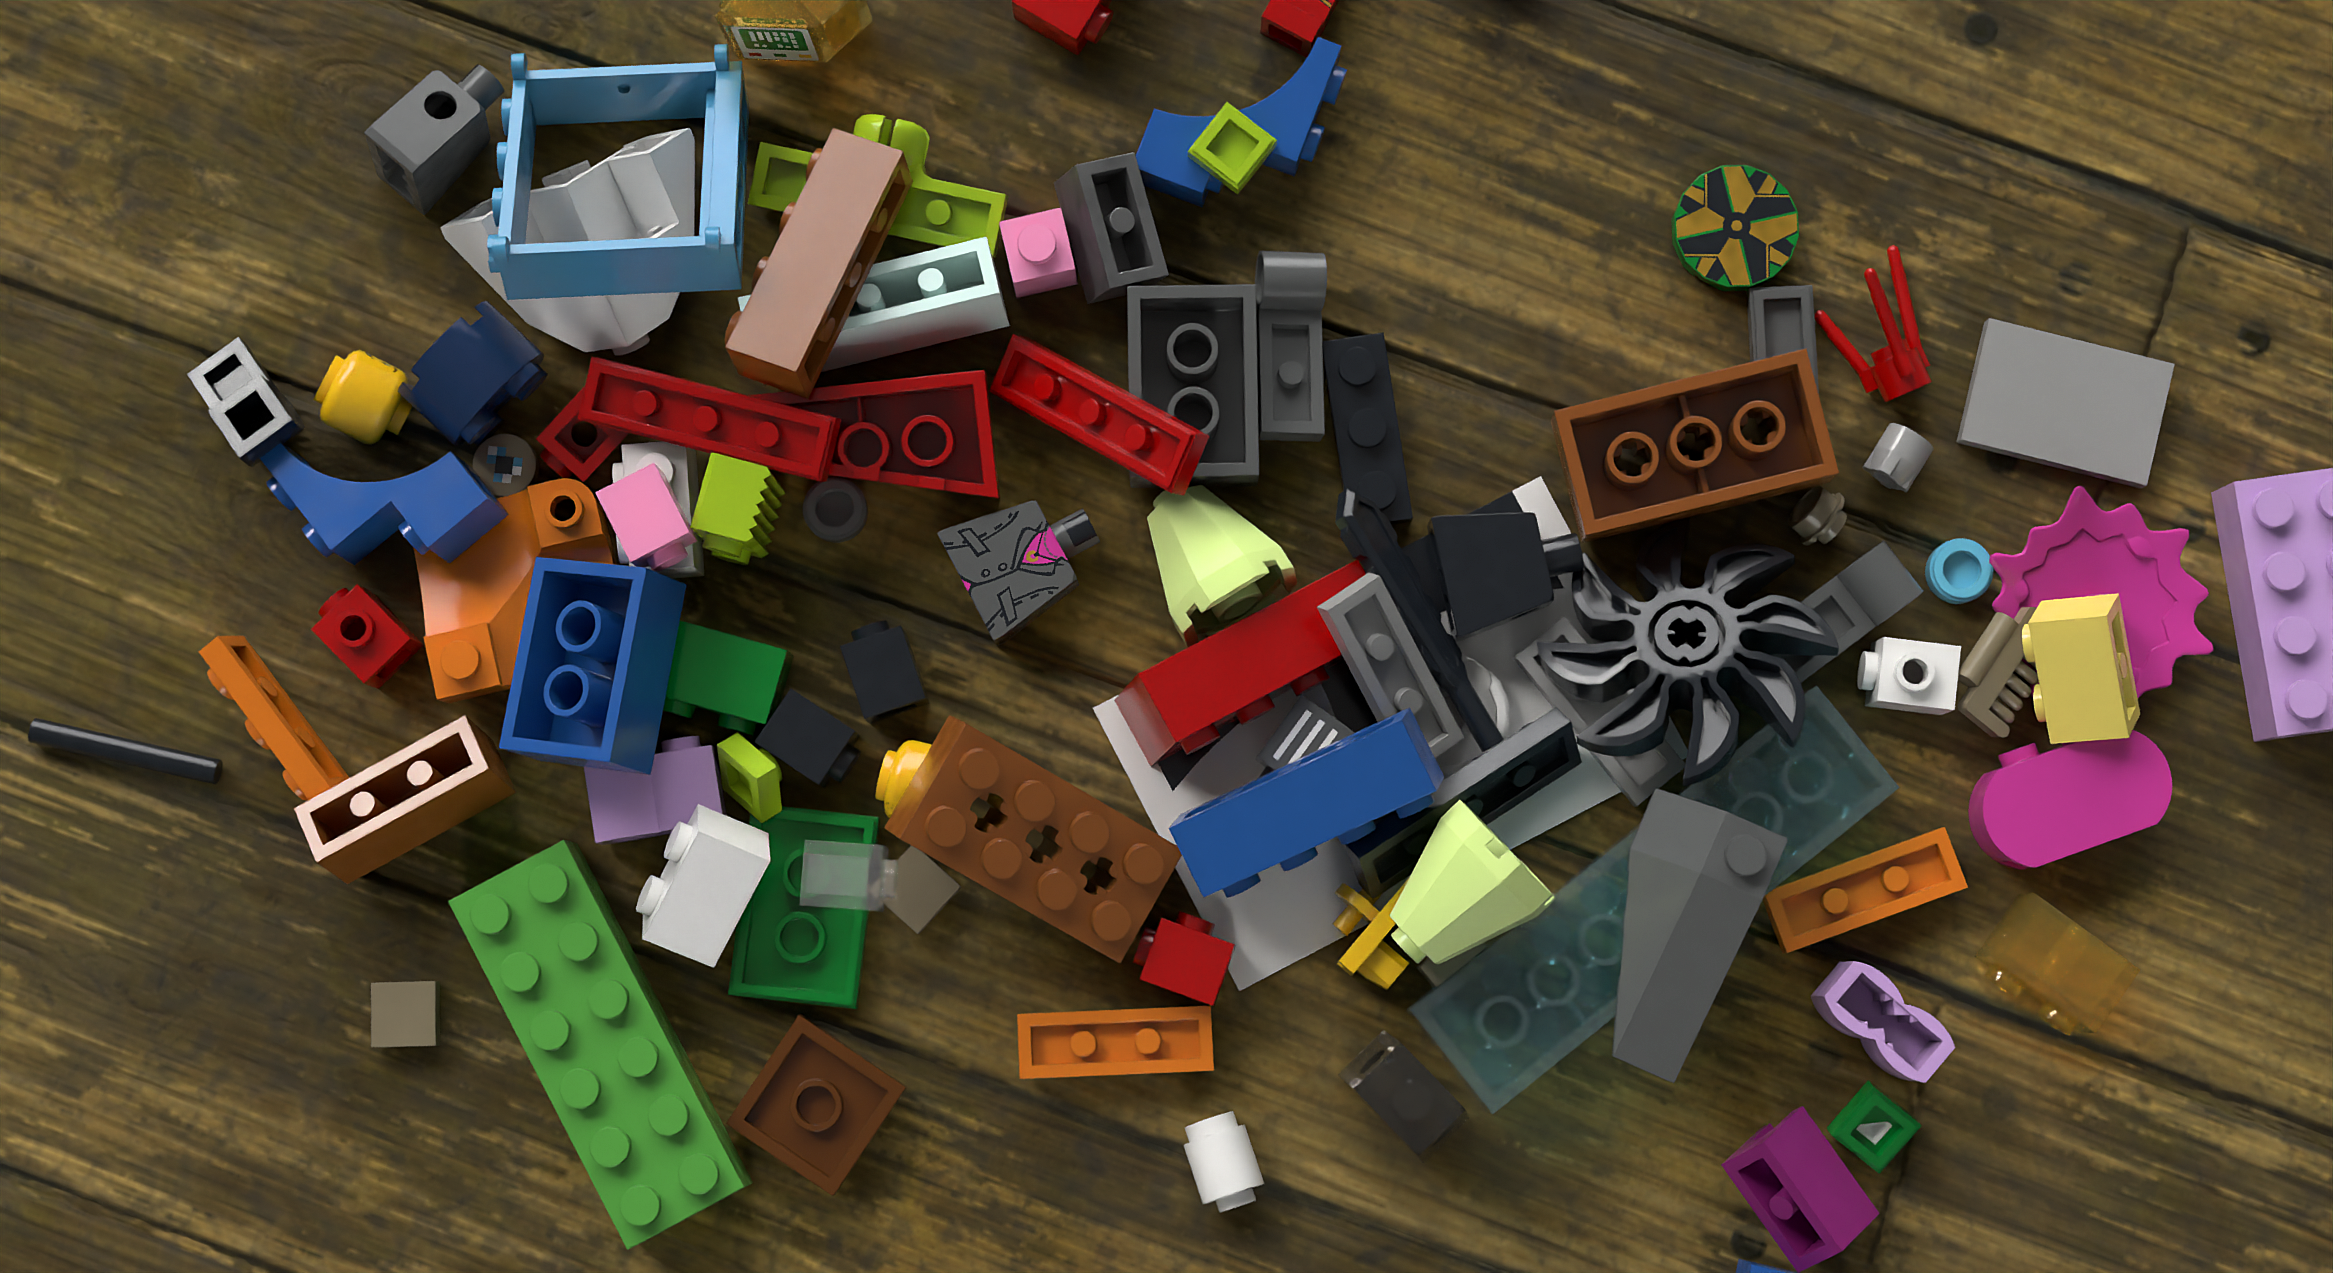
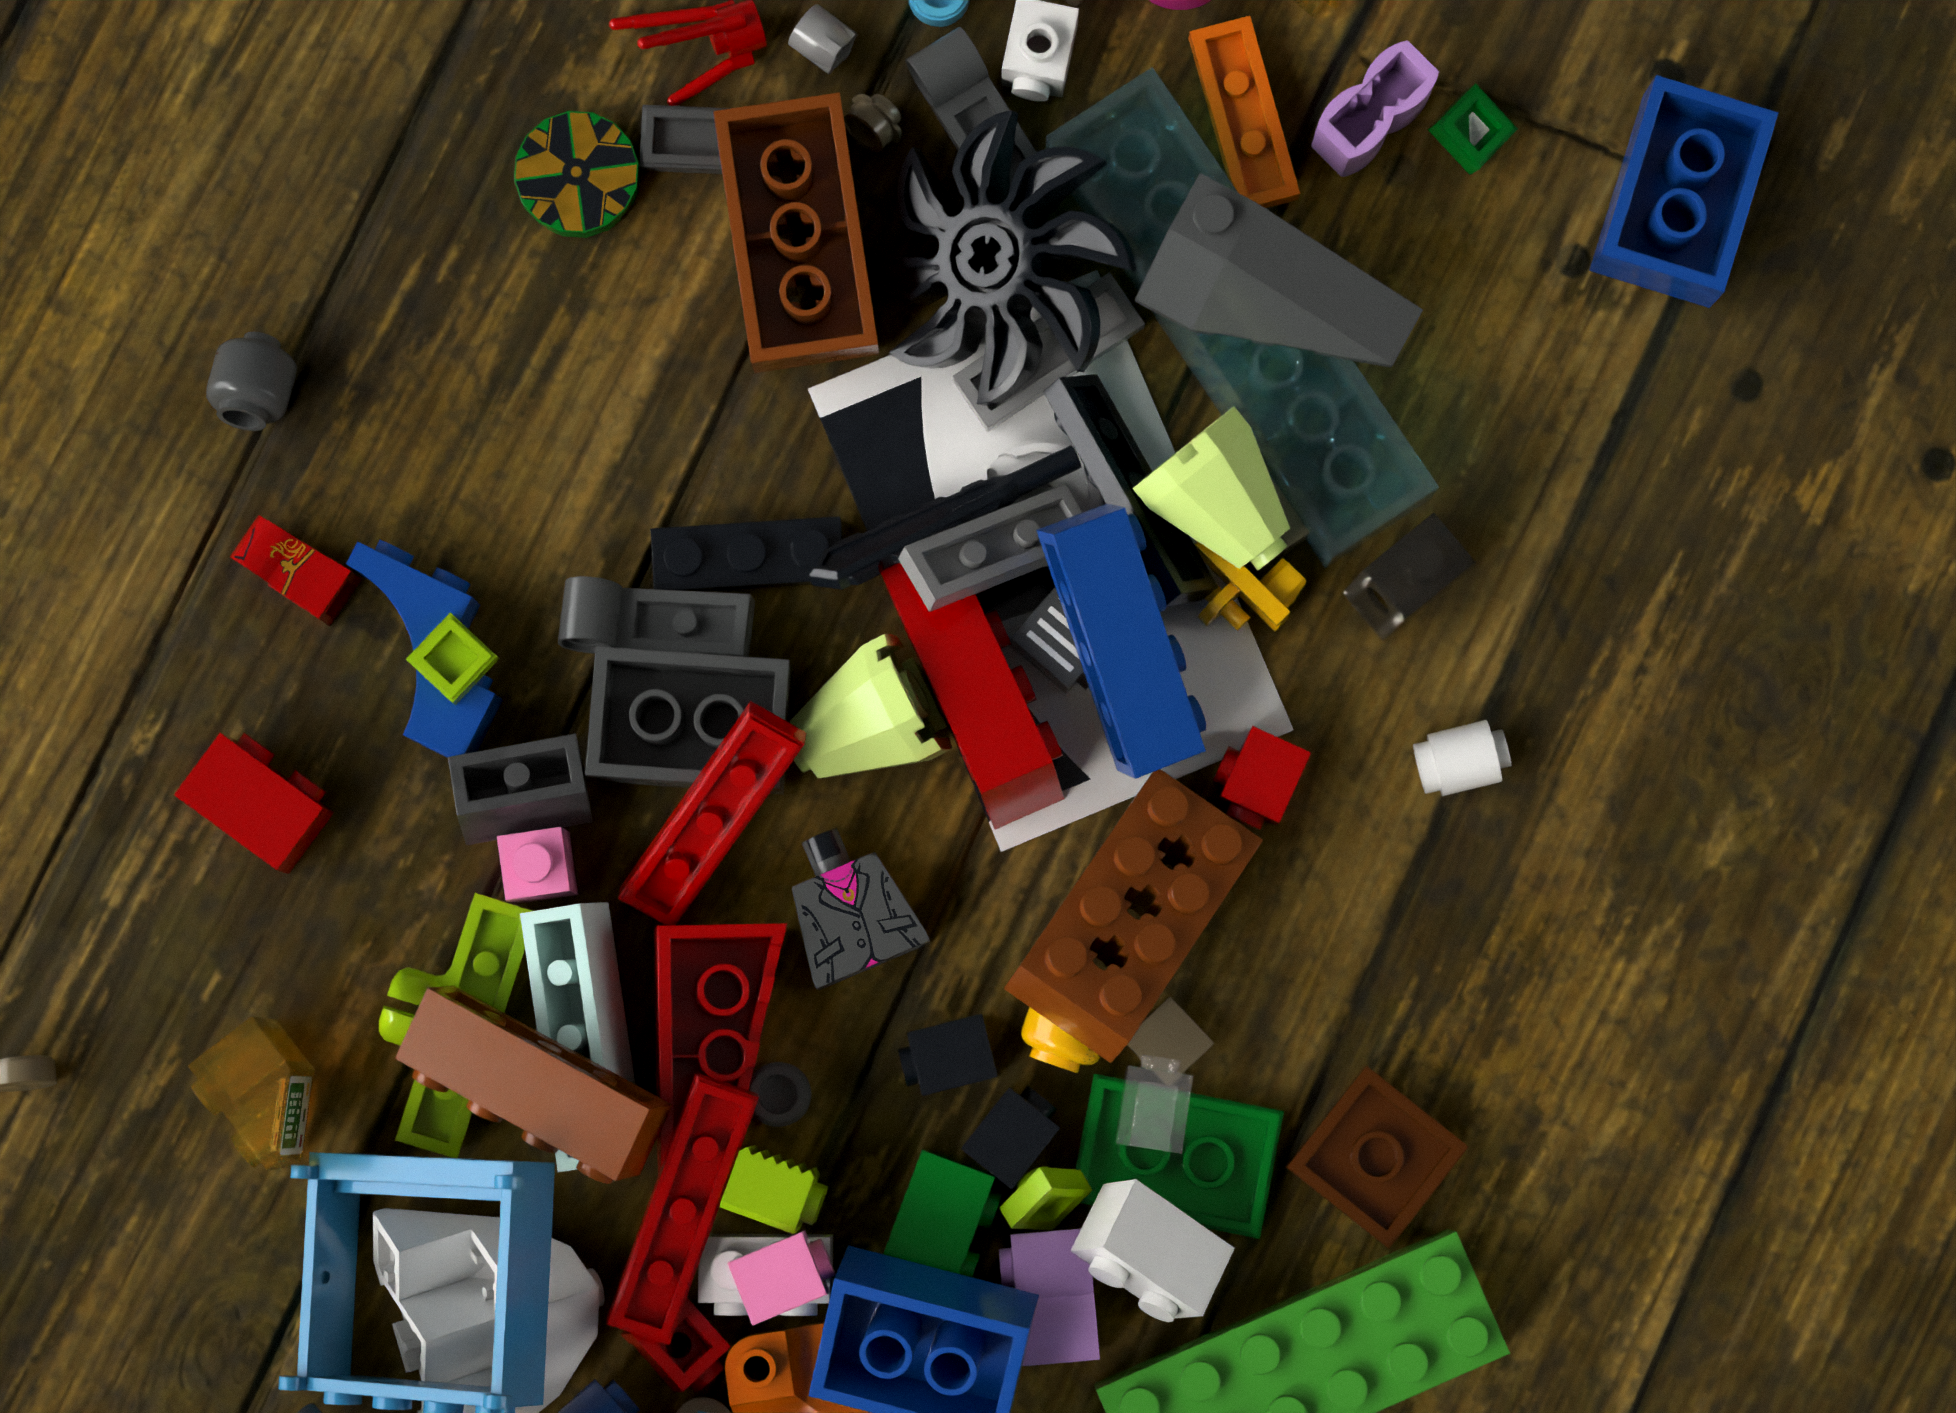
camera: 85 degrees left, 0 degrees up
orange plate [1017,1006,1214,1079] -> none
black torso [1427,512,1584,642] -> none
magenta brick [1721,1106,1880,1273] -> none

